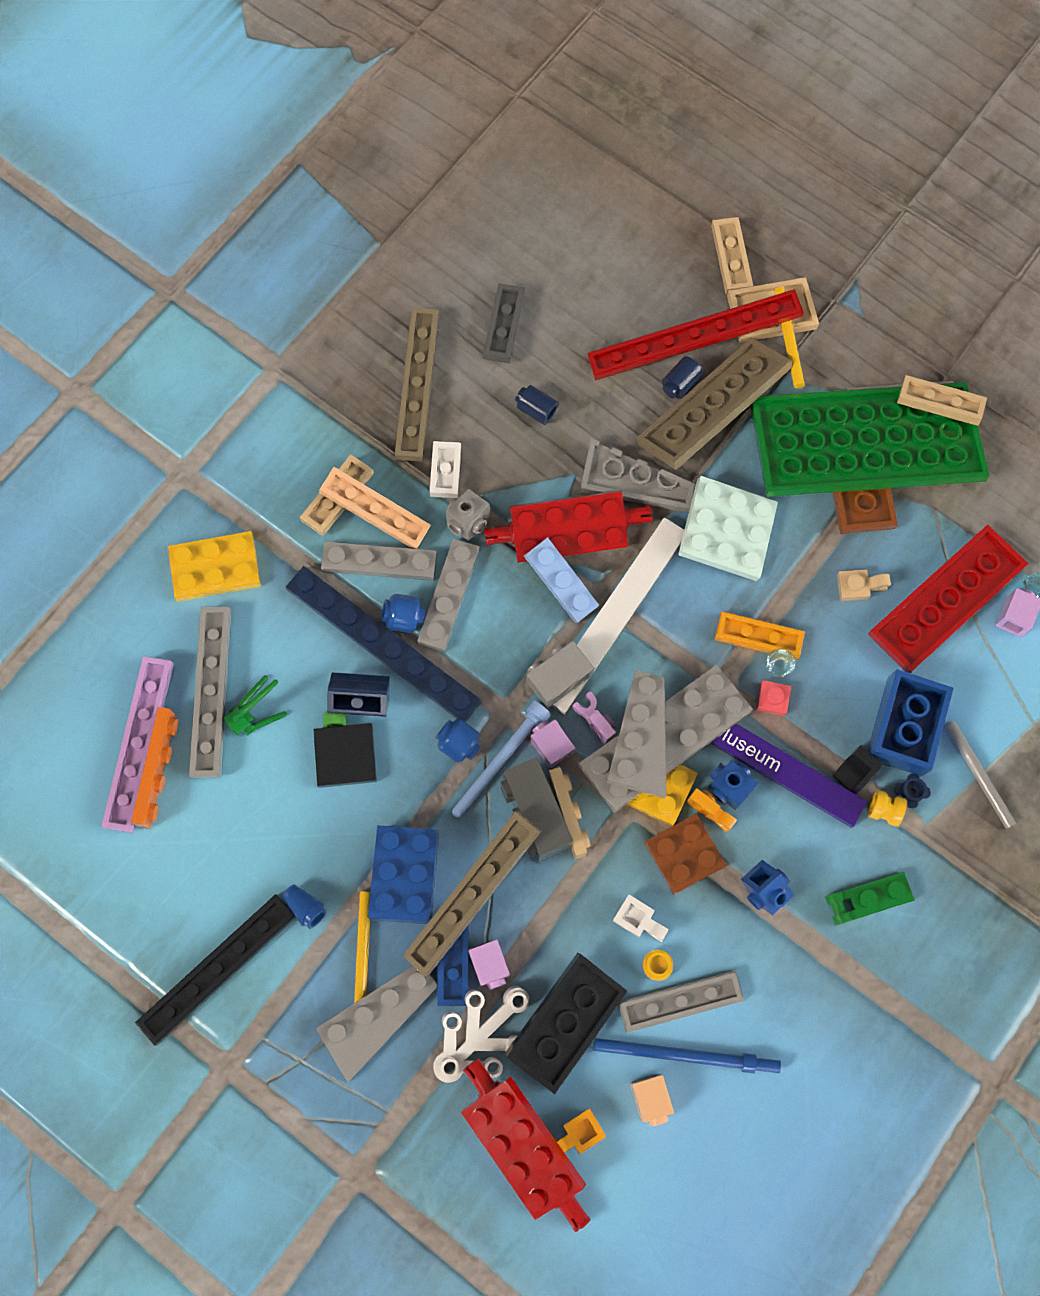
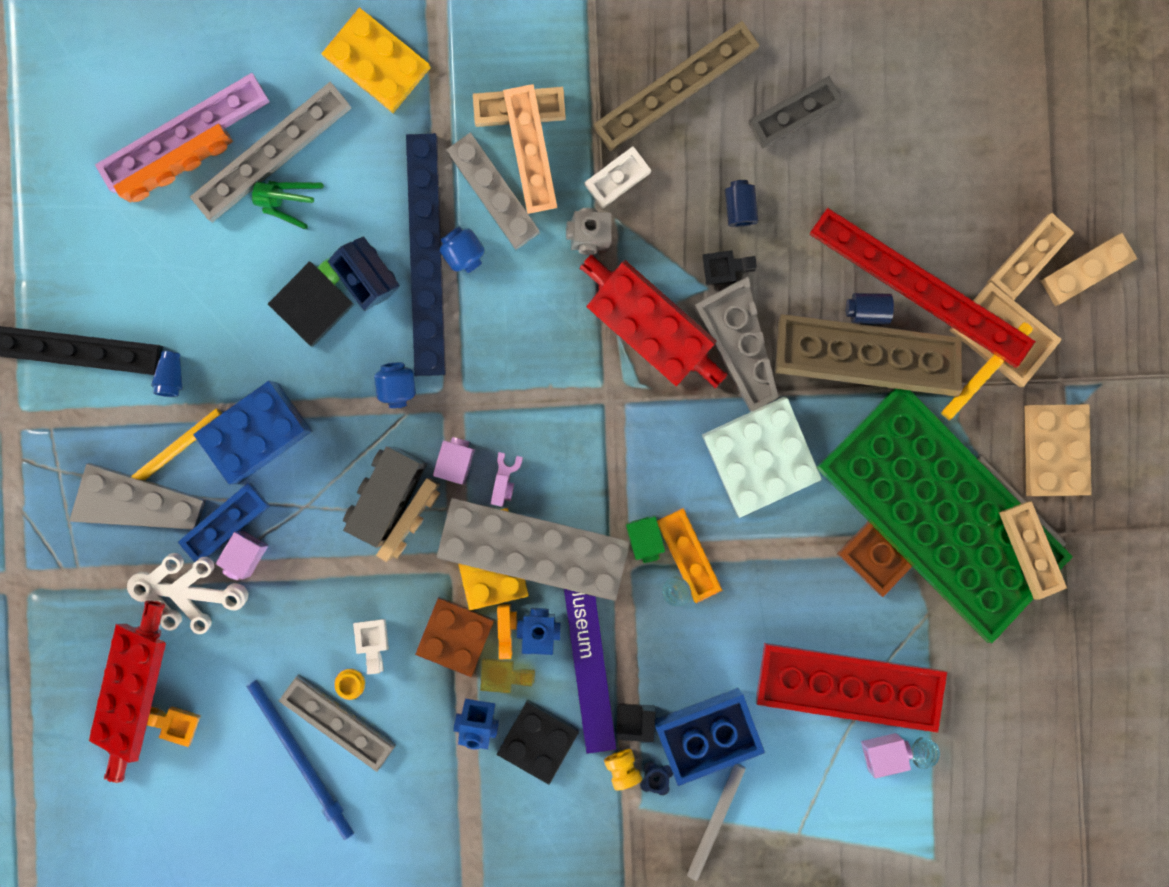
camera: 50 degrees right, 15 degrees up
dark tan plate [403,811,542,977] -> none
light grey plate [417,539,480,652] -> none
light blue piece [452,701,551,818] -> none
black plate [504,952,627,1094] -> none
light blue plate [524,538,599,623] -> none
light grey brick [526,641,595,709] -> none
white tile [552,518,684,715] -> none
light grey wing [606,670,666,799] -> none
light nougat brick [630,1074,674,1126] -> none
coral plate [756,680,791,716] -> none
green plate [825,872,915,926] -> none
tan plate [837,570,891,602] -> none
none -> clear yellow plate [480,658,535,693]
none -> black plate [496,700,579,785]
none -> green brick [625,515,665,563]
none -> black plate [702,250,757,286]
none -> tan plate [1024,404,1091,496]
none -> tan plate [1040,233,1138,306]

